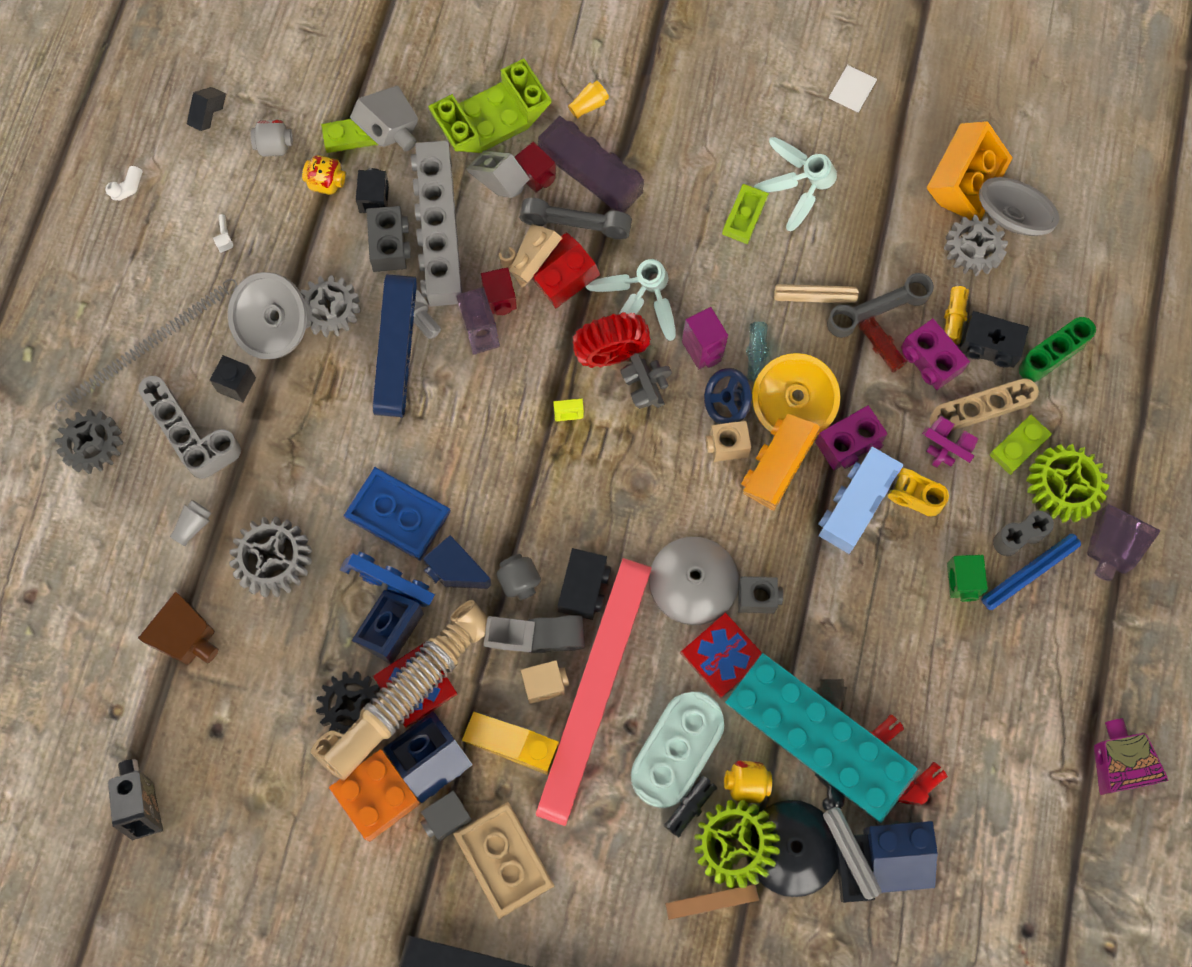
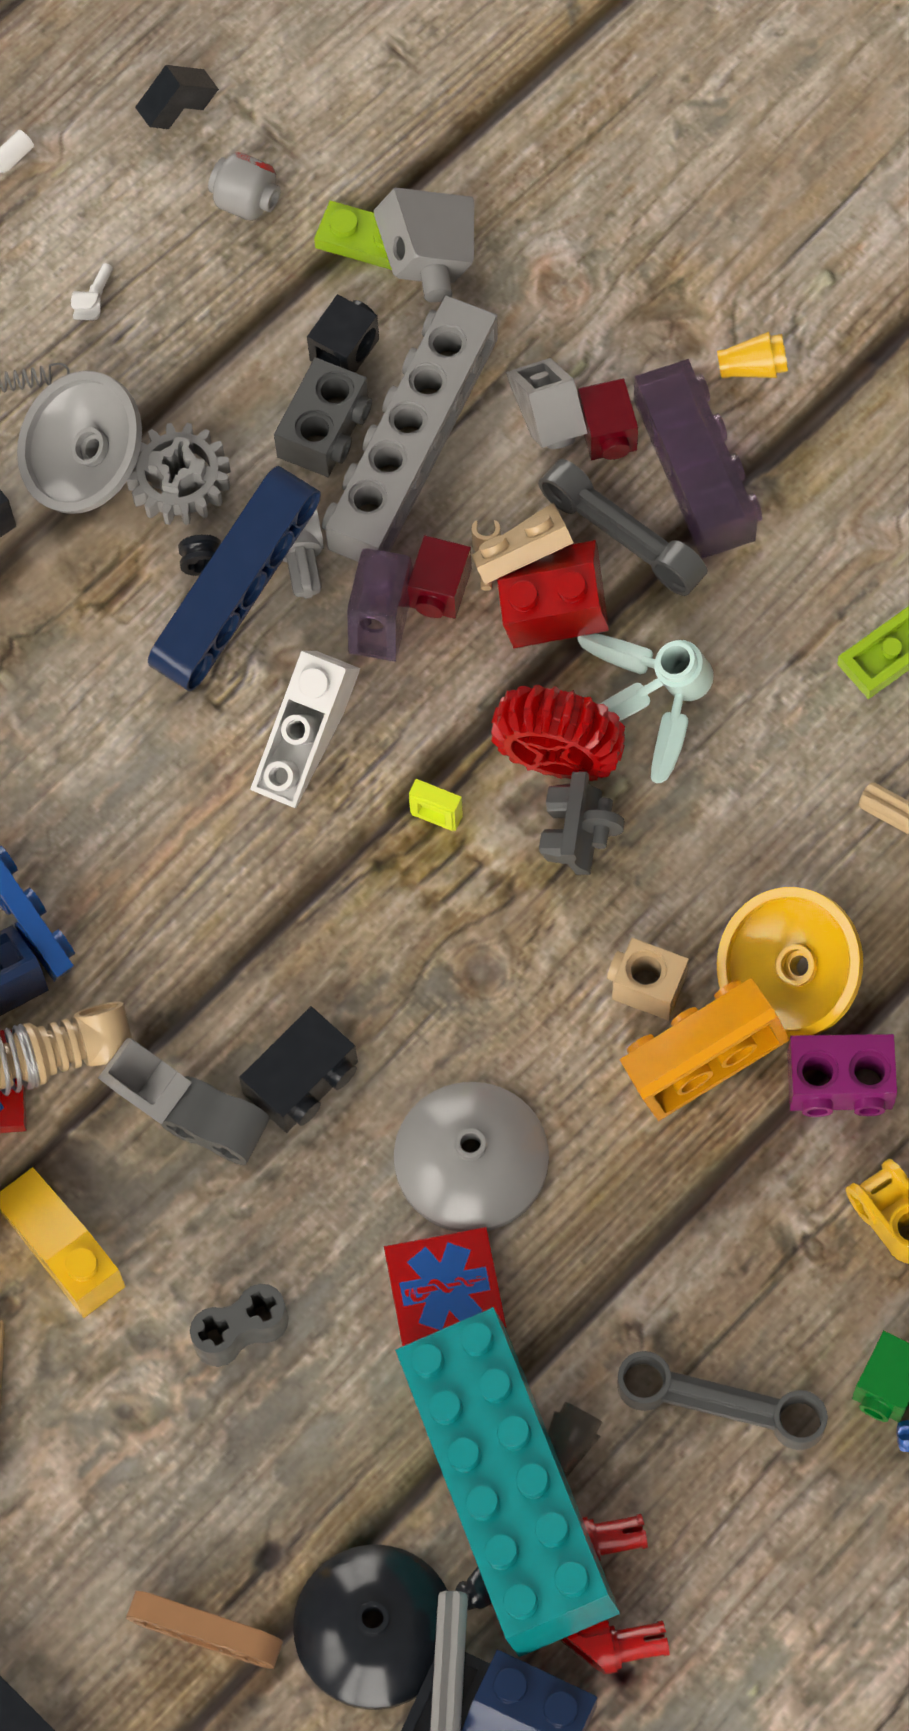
camera: 35 degrees right, 5 degrees down
yellow head [302,155,346,195] -> none
blue tile [343,467,451,561] -> none
dark blue slope [423,535,492,589] -> none
lime slope [428,58,552,153] -> none
dark grey head [496,554,541,601] -> none
tan brick [521,660,569,704] -> none
coral beam [536,558,652,826] -> none
light aqua tile [631,692,724,808] -> none
black pin [664,775,717,838] -> none
magenta brick [682,307,728,370] -> none
lime gear [694,800,780,888] -> none
dark blue piece [704,368,752,424] -> none
yellow head [724,760,772,803] -> none
dark grey brick [738,577,783,614] -> none
clear light blue pin [746,322,769,381] -> none
light blue wedge [818,446,904,554] -> none
none -> black bush [178,534,221,576]
none -> dark grey axle [190,1284,289,1367]
none -> white slope [250,651,361,808]
none -> dark grey piece [617,1351,828,1450]

